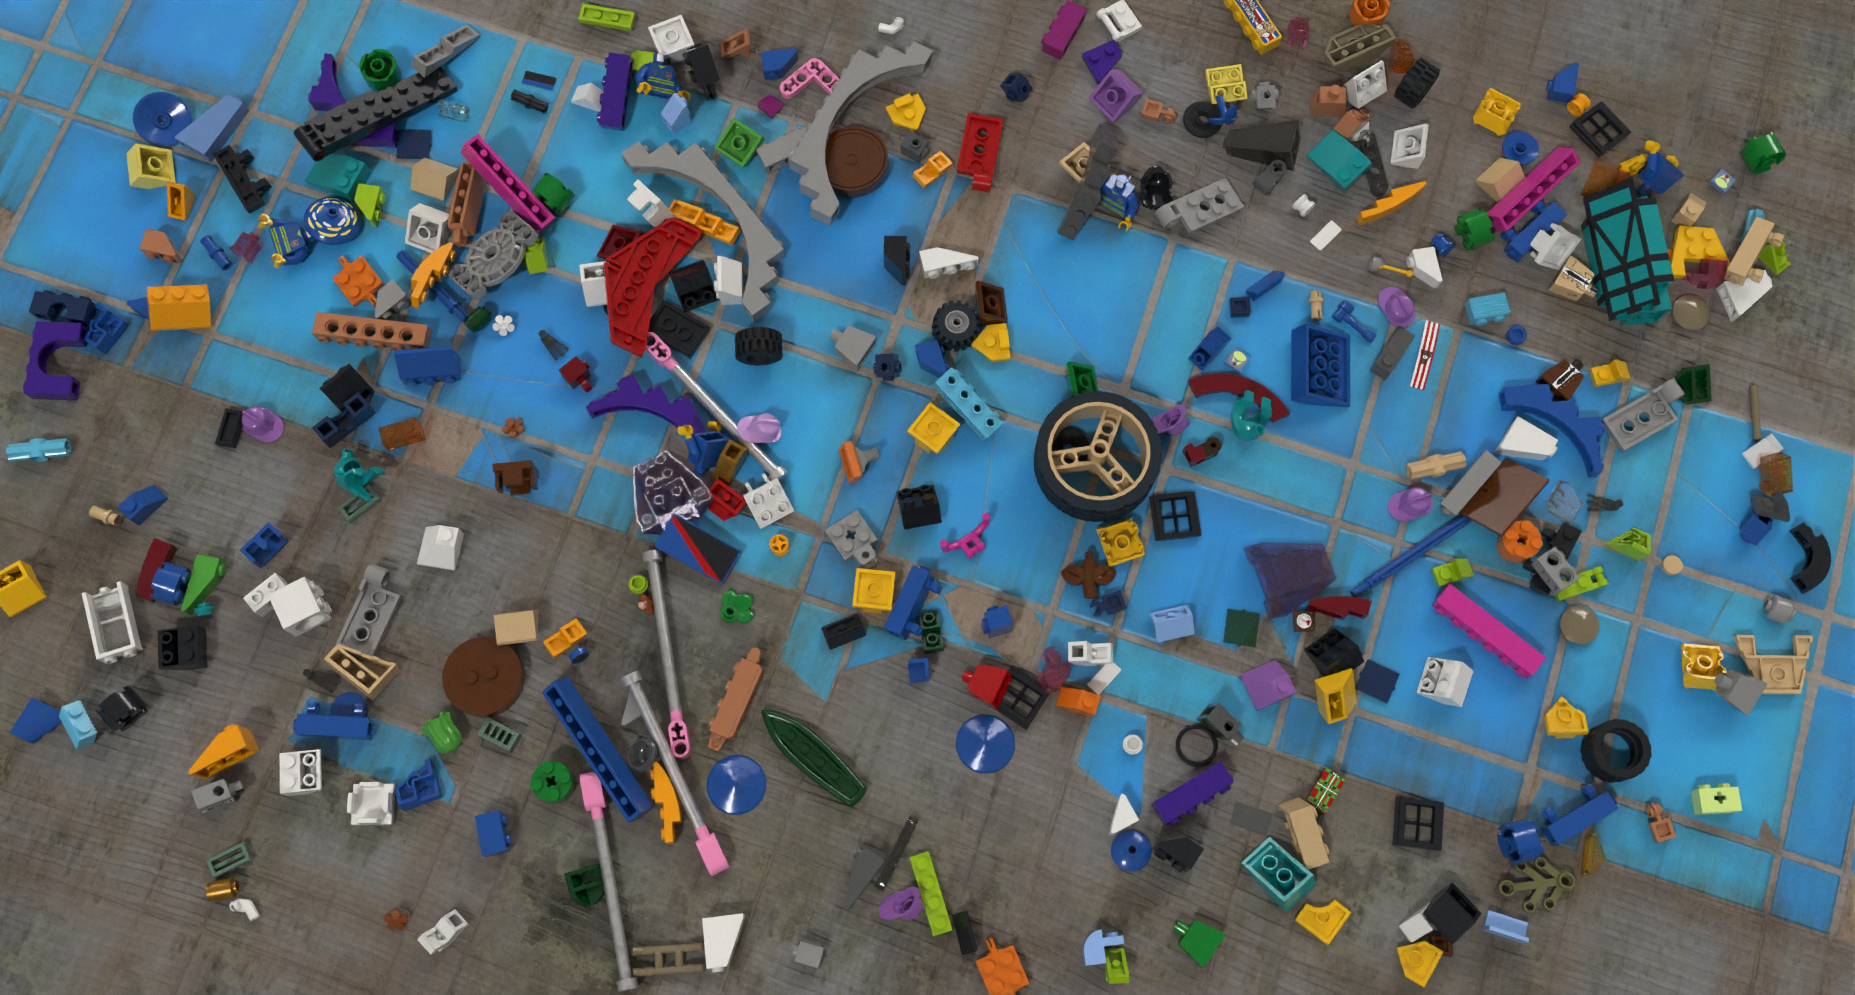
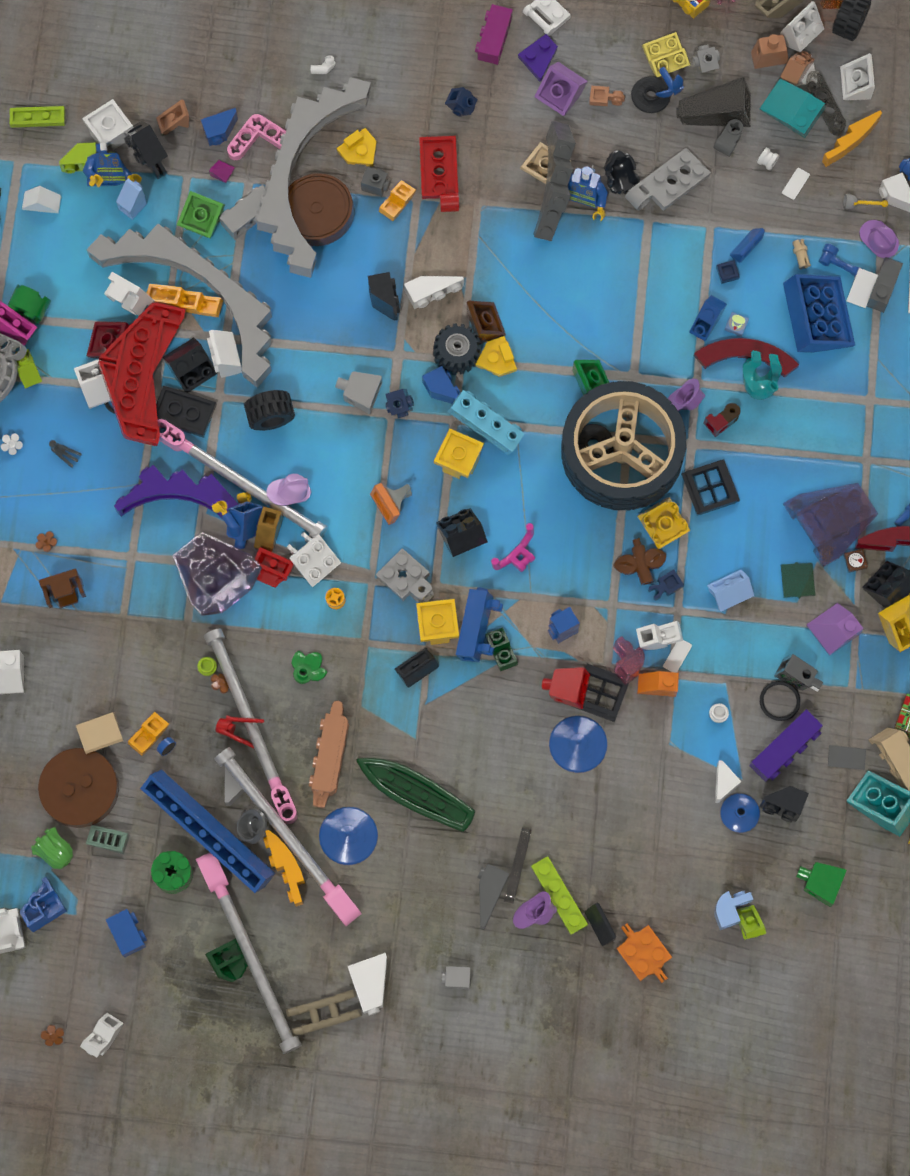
camera: 10 degrees left, 0 degrees up
dark red brick [559,356,593,393] -> none
dark purple brick [597,52,634,131] -> none
tile [654,513,741,585] -> none
blue panel [908,658,930,683] -> none
none -> red plant [215,715,265,748]
none -> white sticker [847,268,878,308]

